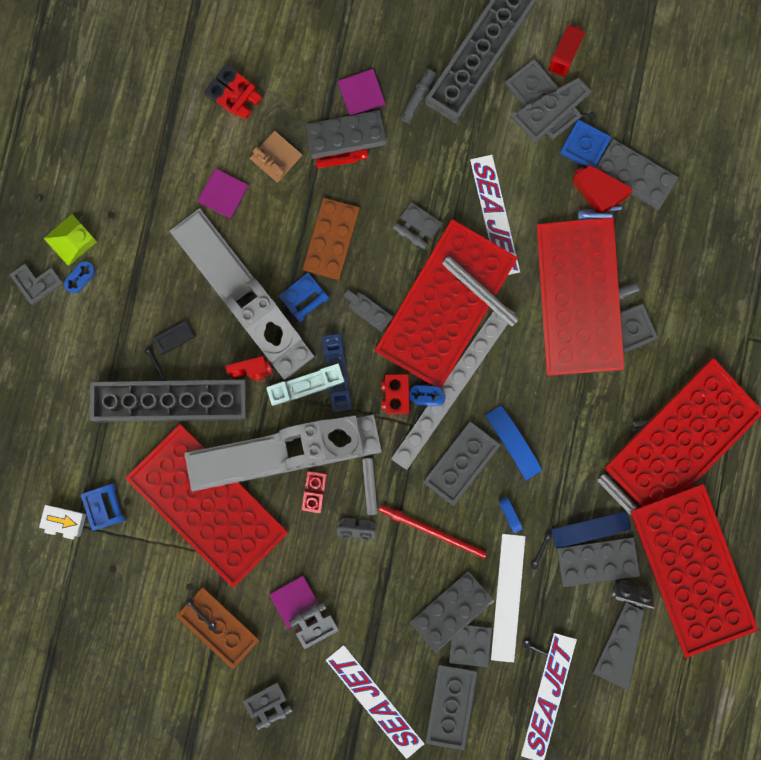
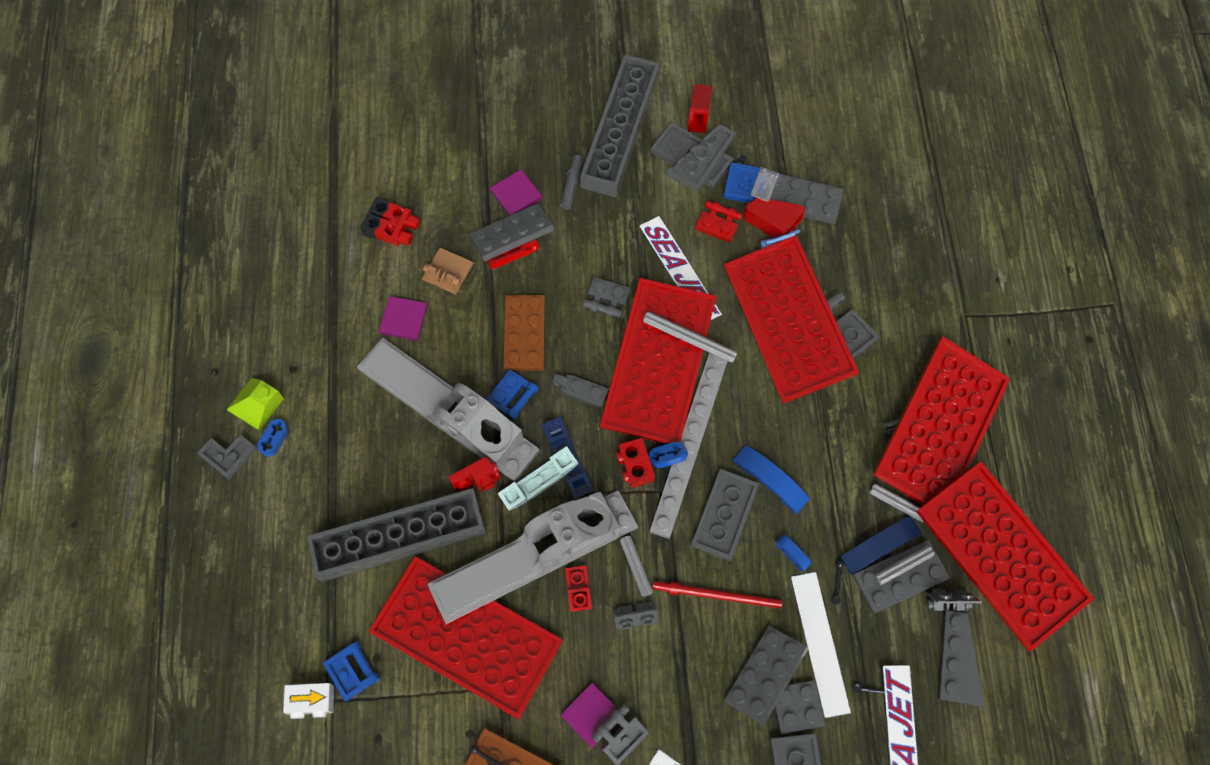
camera: 20 degrees left, 15 degrees down
black hinge [145,347,167,381] -> none
black tile [153,320,195,356] -> none
none -> red plate [695,200,743,243]
none -> clear slope [751,167,781,202]
none -> light grey axle [875,546,934,584]

